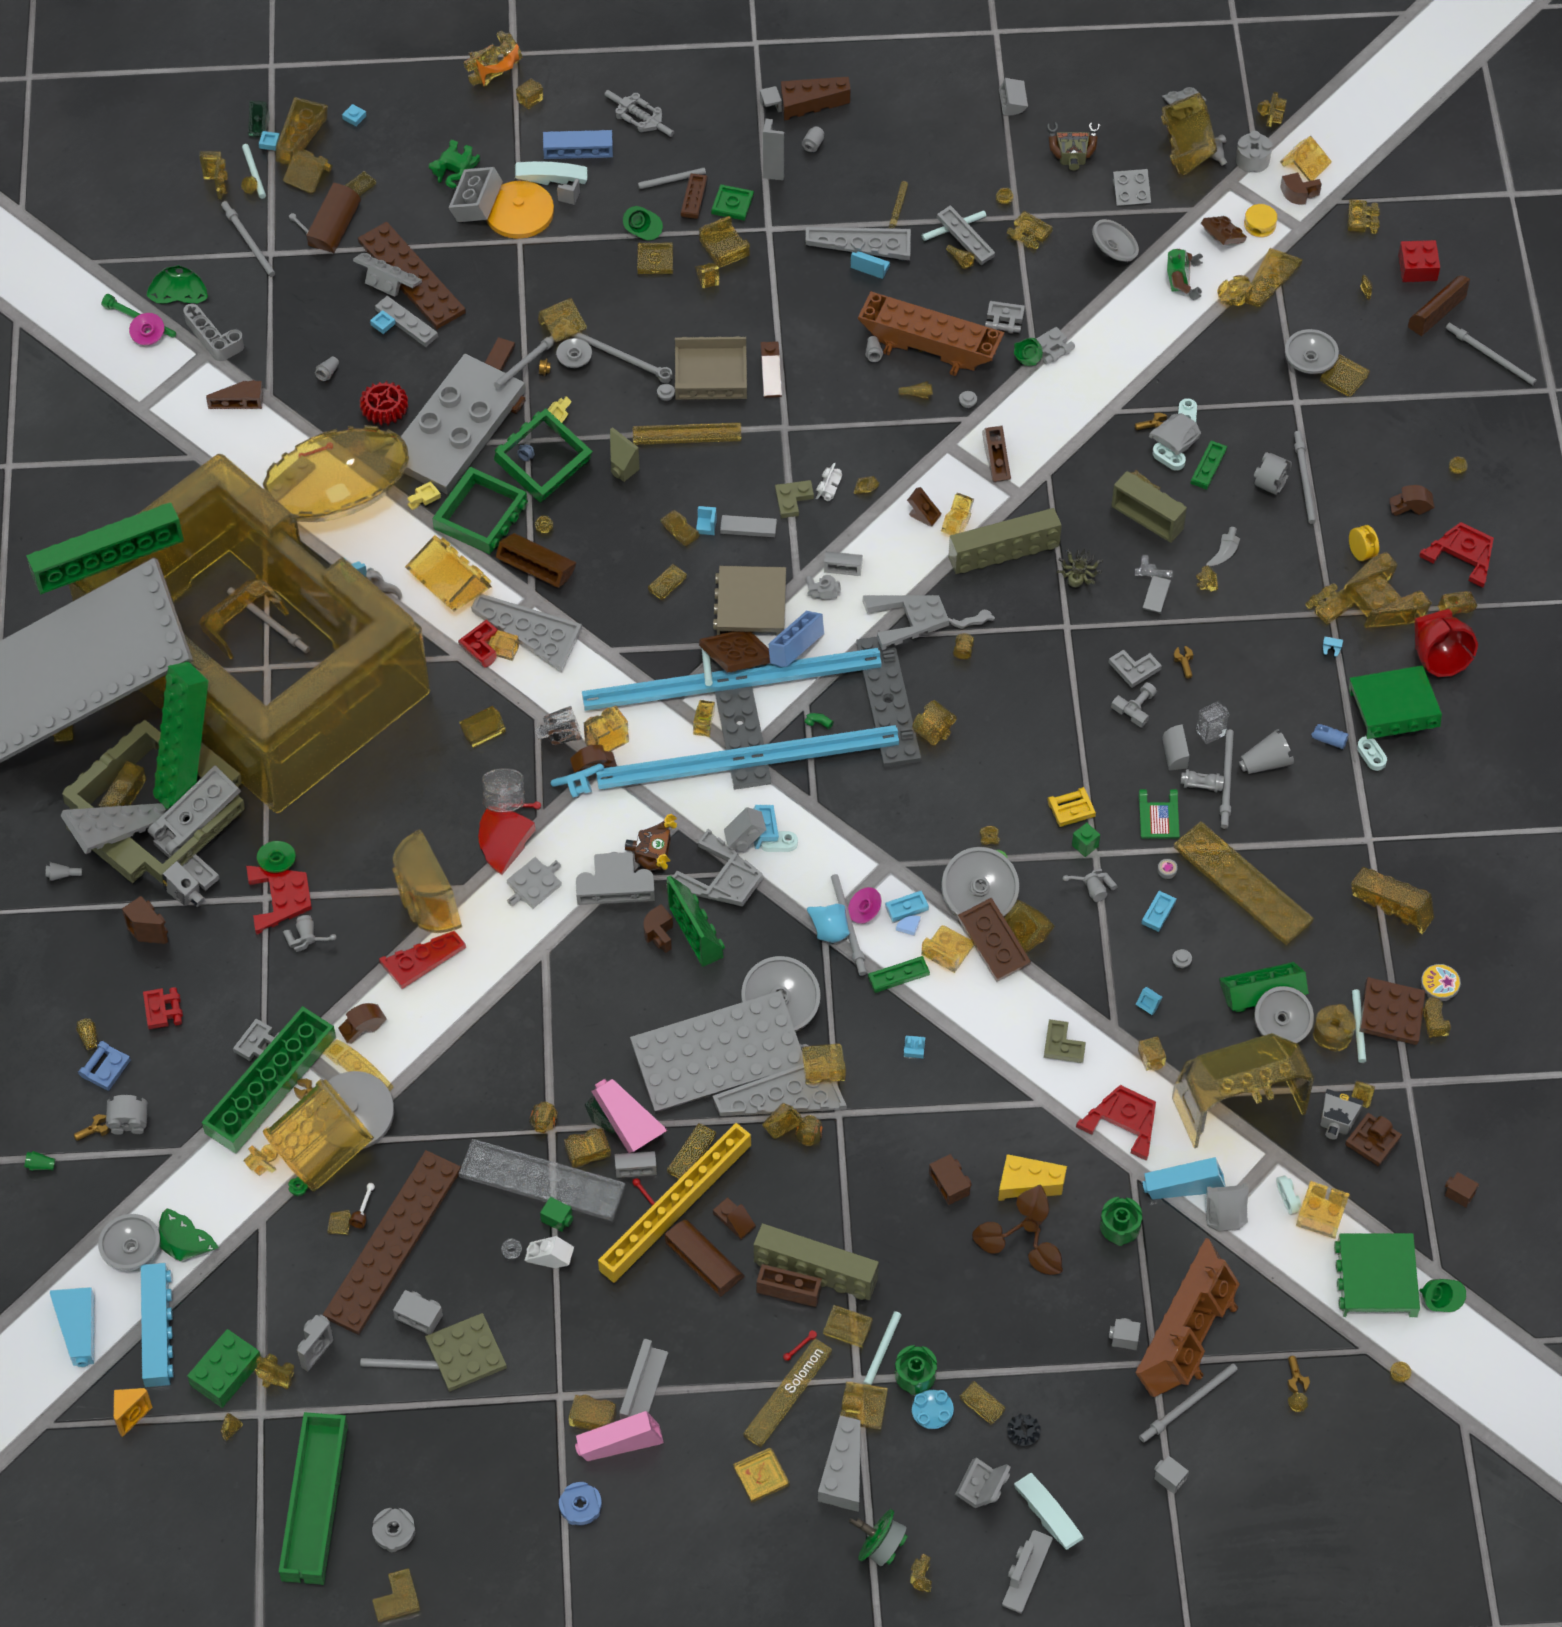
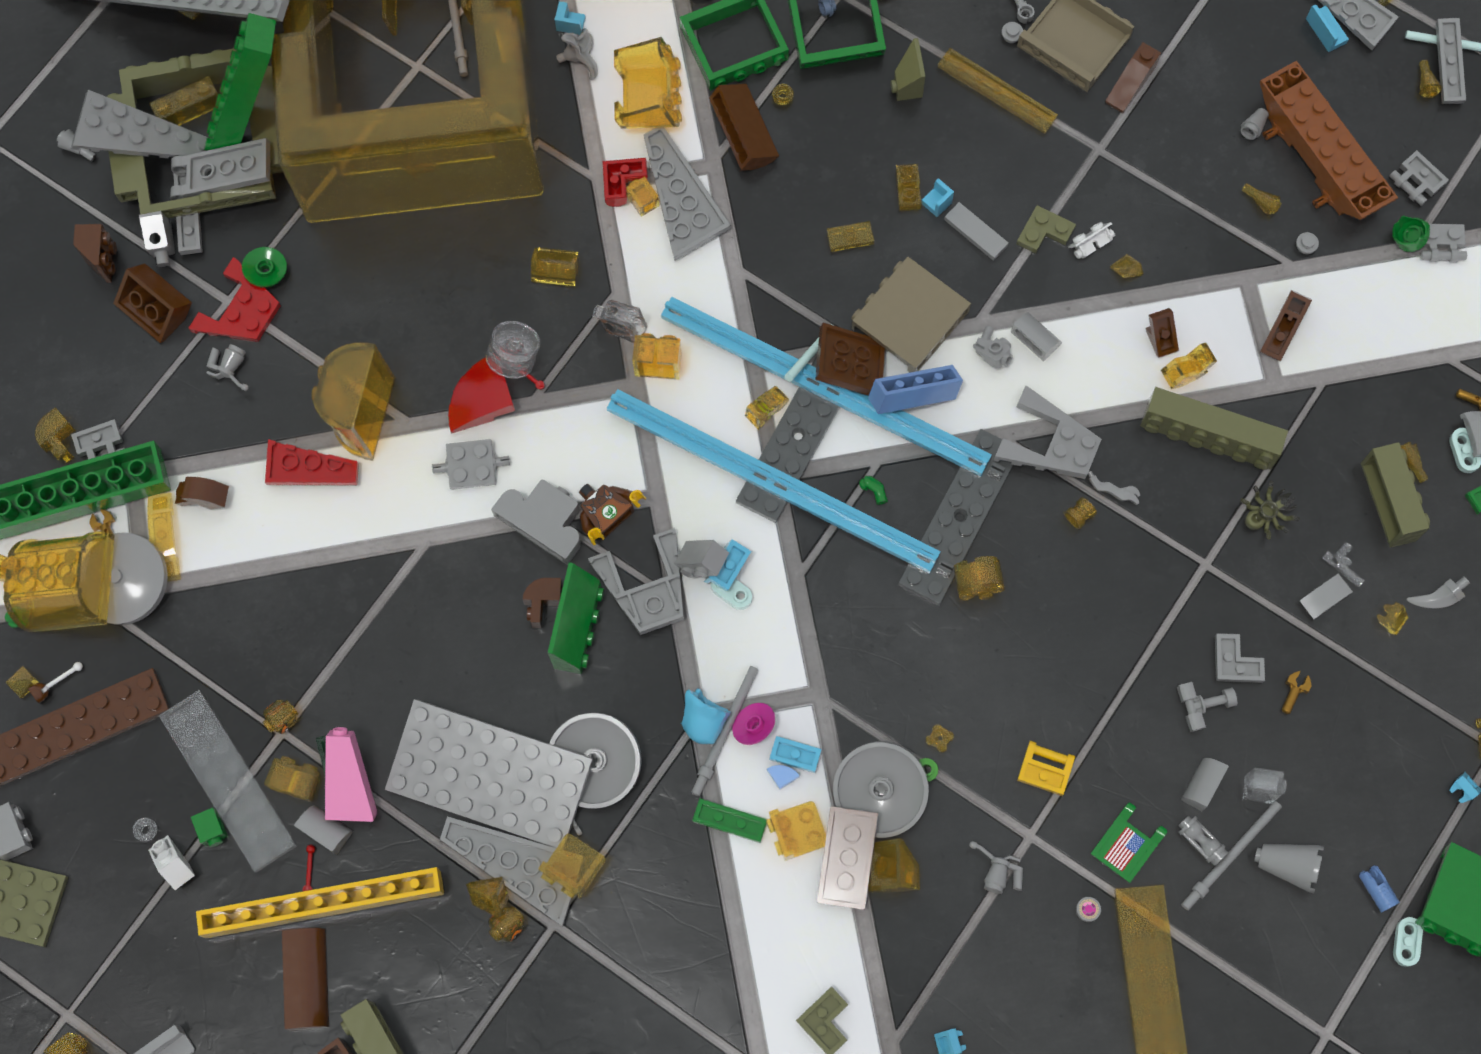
camera: 40 degrees right, 15 degrees up
red plate [143,987,183,1029] -> none
medium azure piece [551,764,604,798] -> none
reddish brown brick [570,744,617,777] -> none
clear yellow tile [667,1123,716,1179] -> none
reddish brown slope [713,1197,756,1240] -> none
medium azure tile [904,1036,925,1058] -> none
green brick [1072,823,1100,857] -> none
medium azure plate [1141,891,1176,932] -> none
light grey plate [1172,949,1192,969] -> none
none -> clear yellow brick [35,407,76,463]
none -> reddish brown slope [113,263,192,343]

